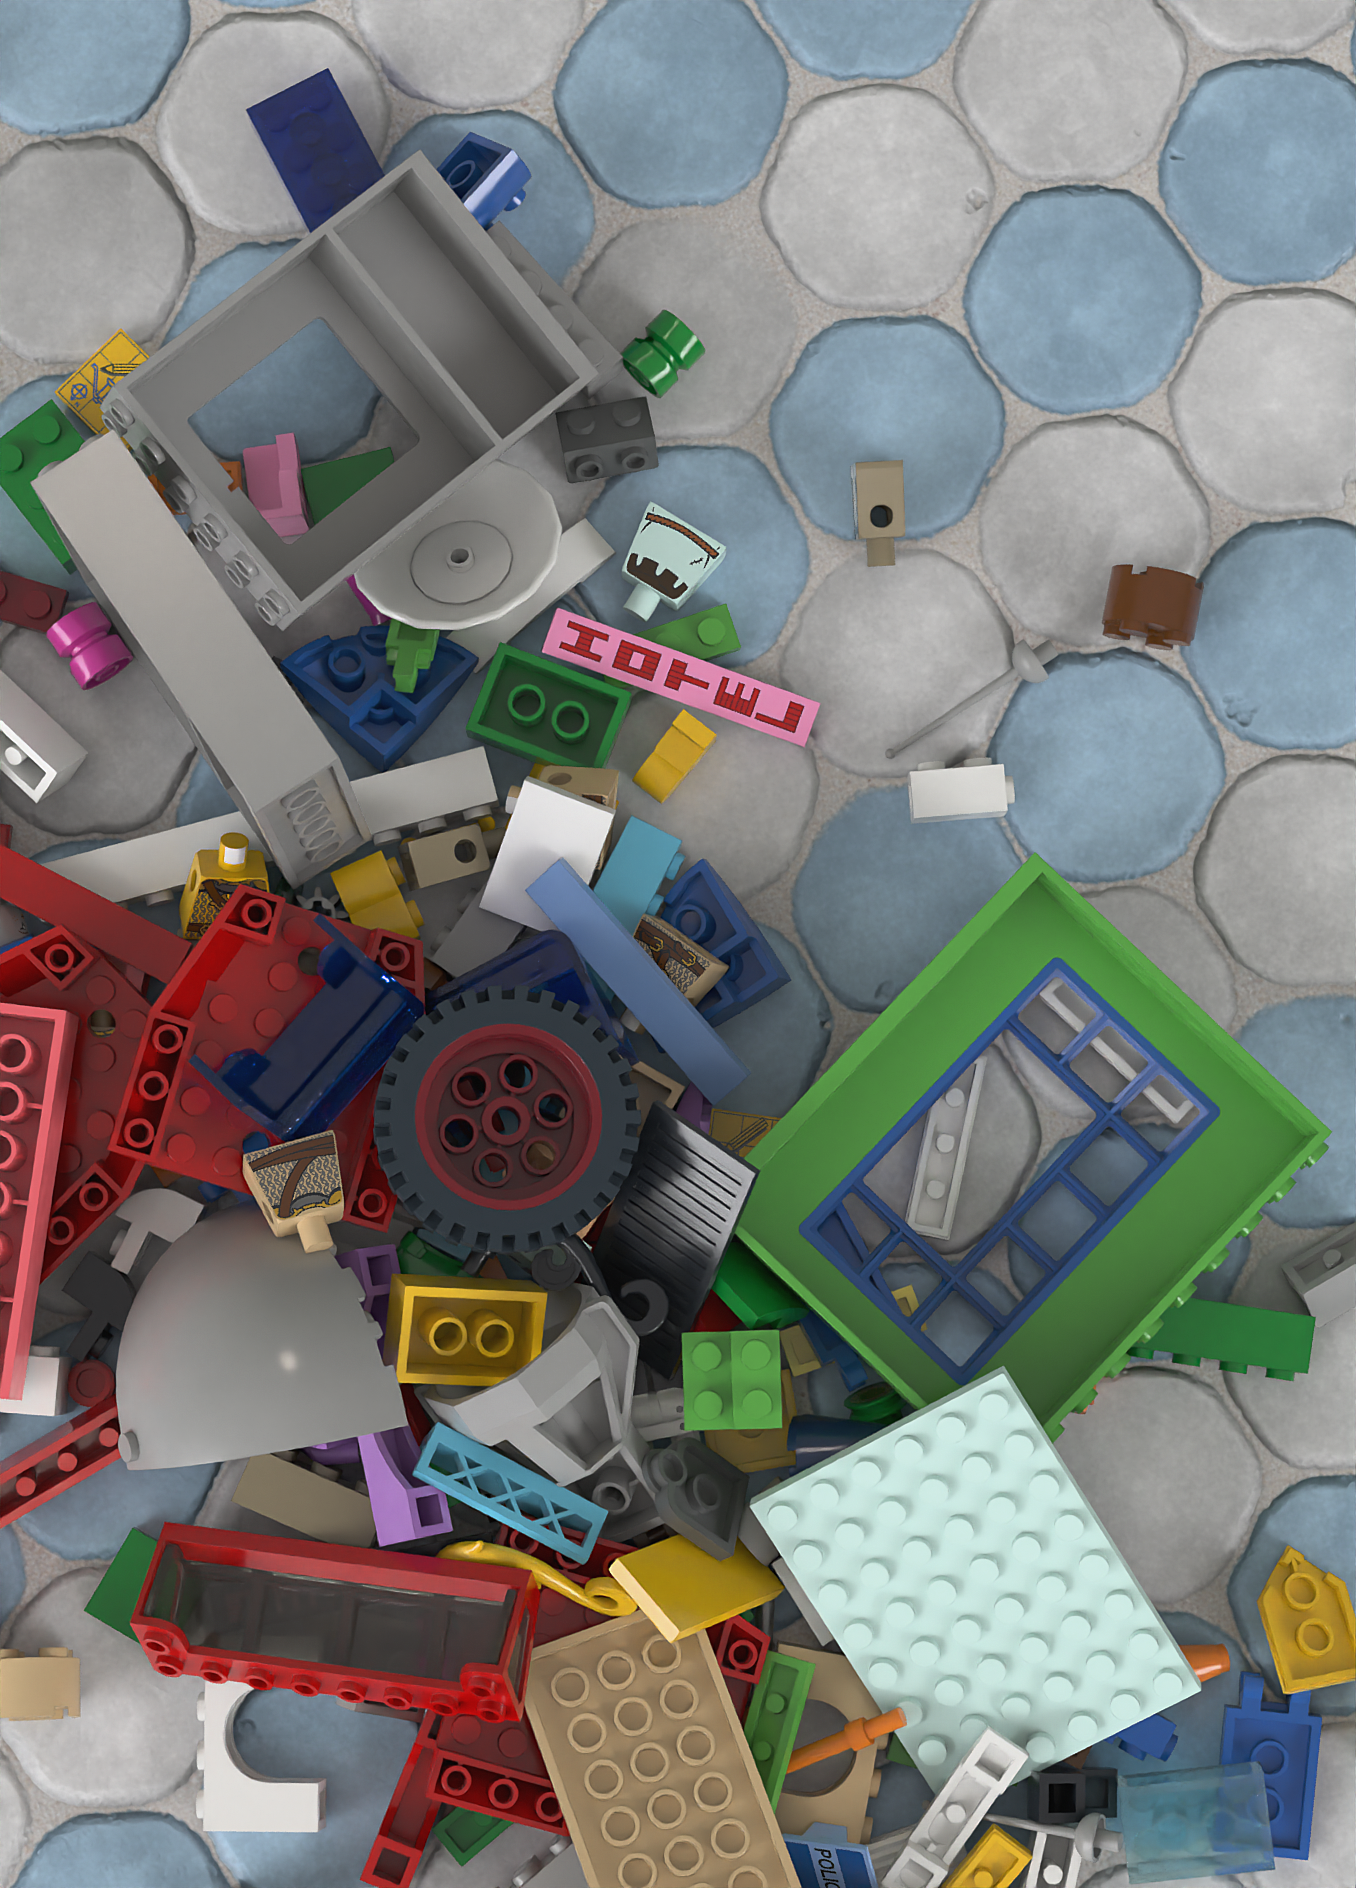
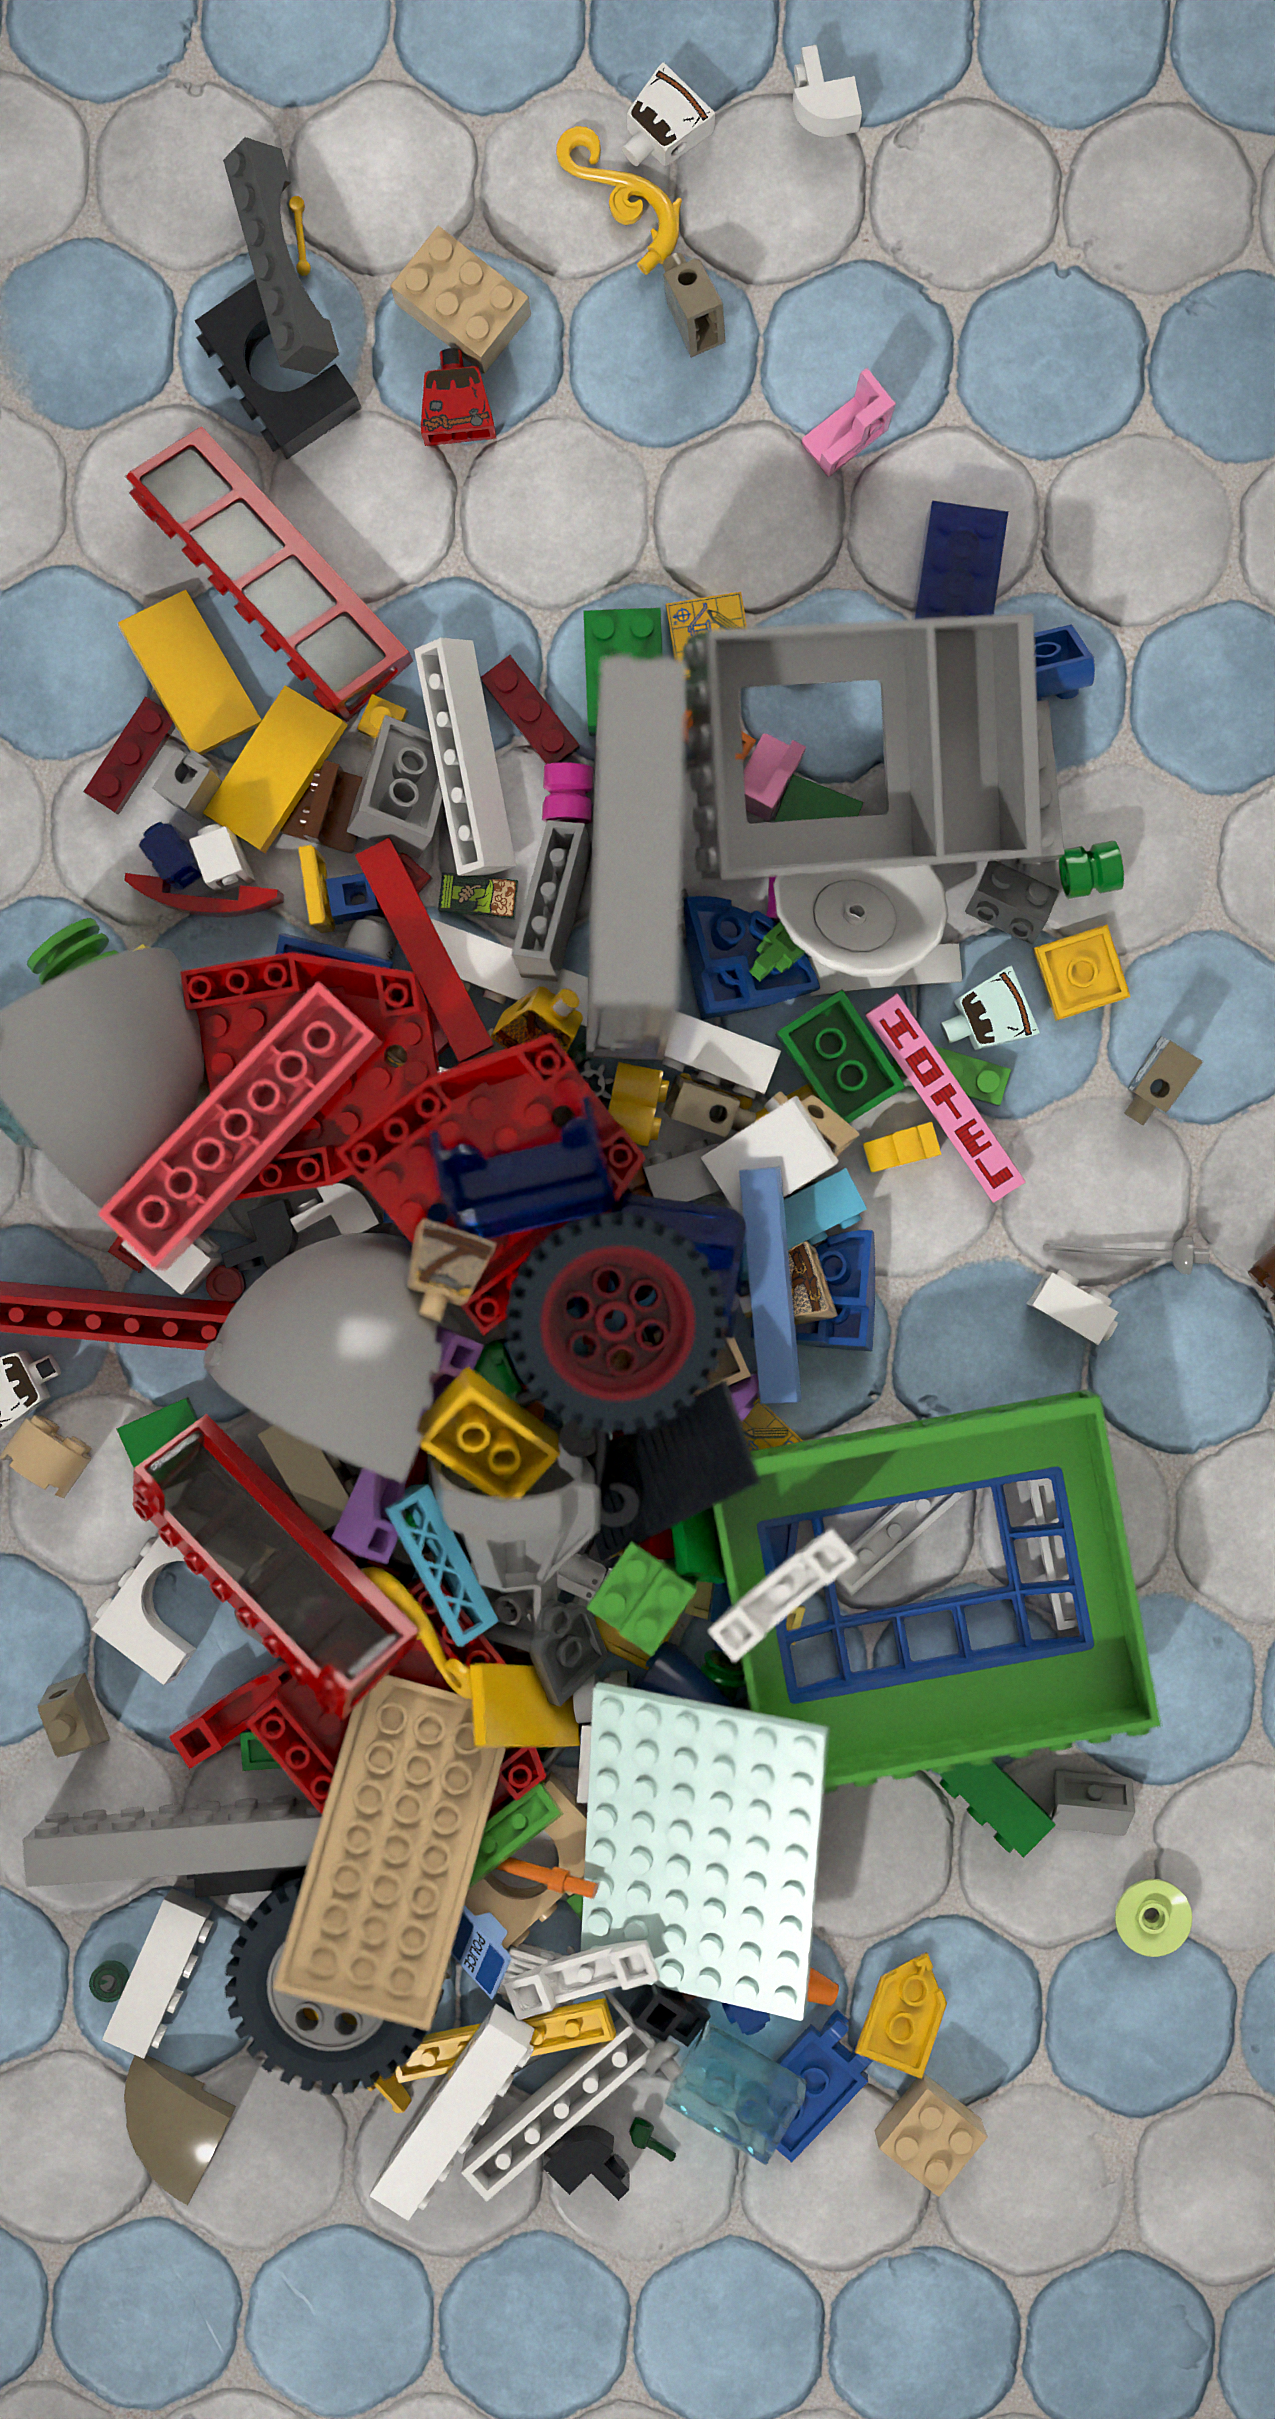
camera: 45 degrees right, 5 degrees up
none -> tile [438,872,519,920]
none -> light grey brick [511,820,592,982]
none -> white slope [708,1528,858,1662]
none -> bright pink panel [802,368,896,477]
none -> yellow tile [1033,924,1131,1021]

